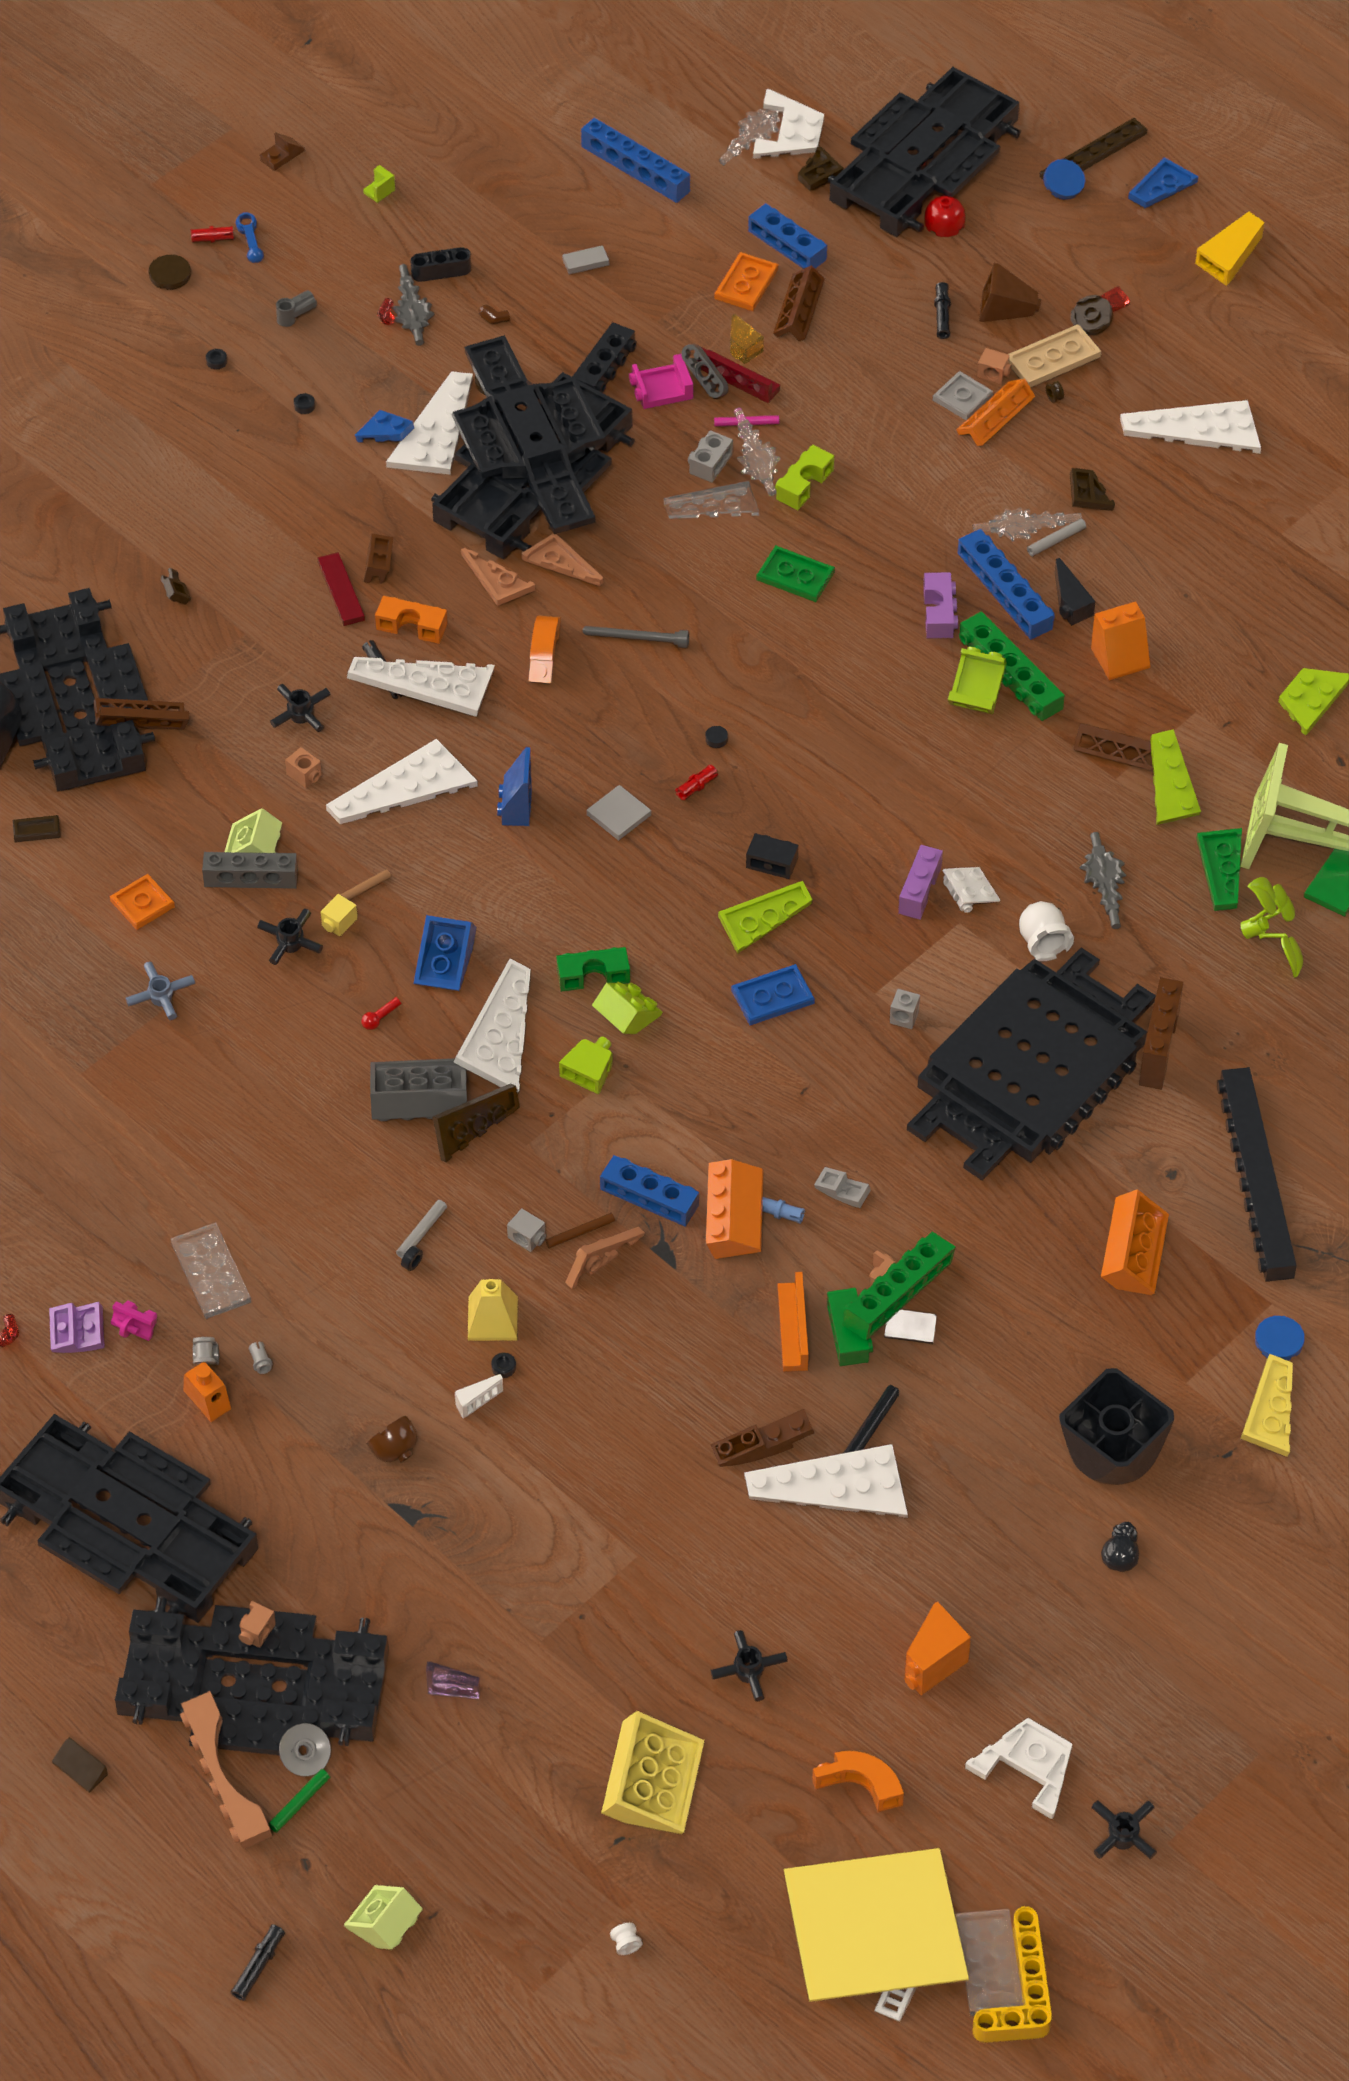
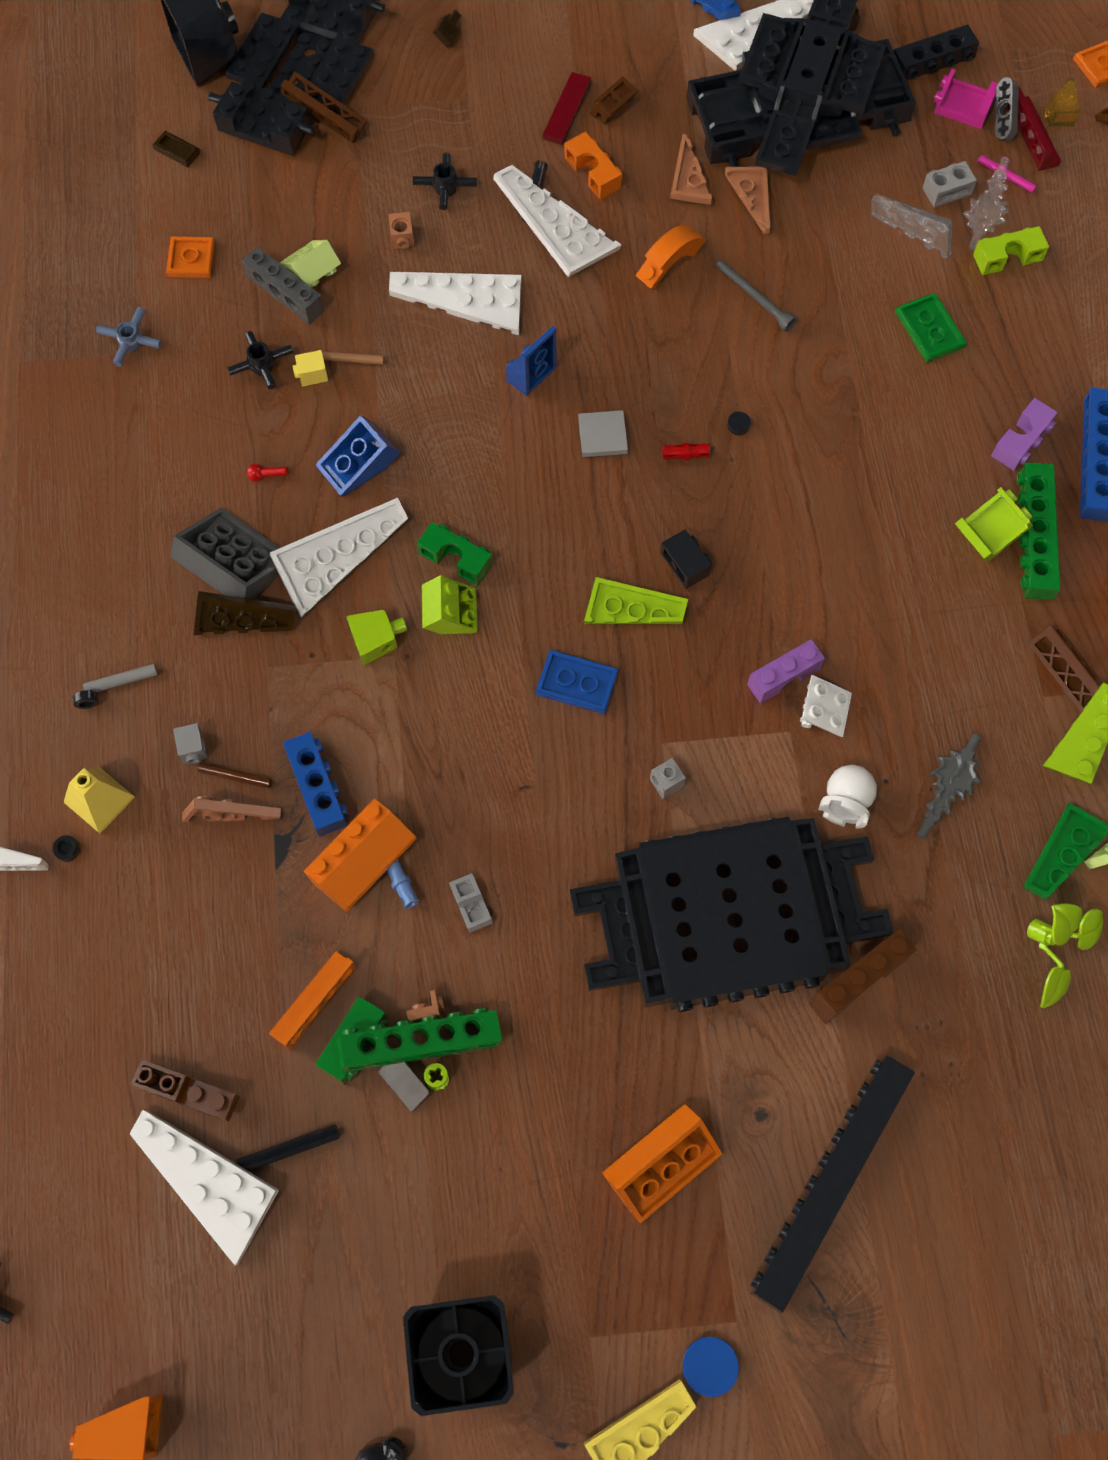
camera: 40 degrees right, 15 degrees up
none -> lime bush [424,1063,449,1091]

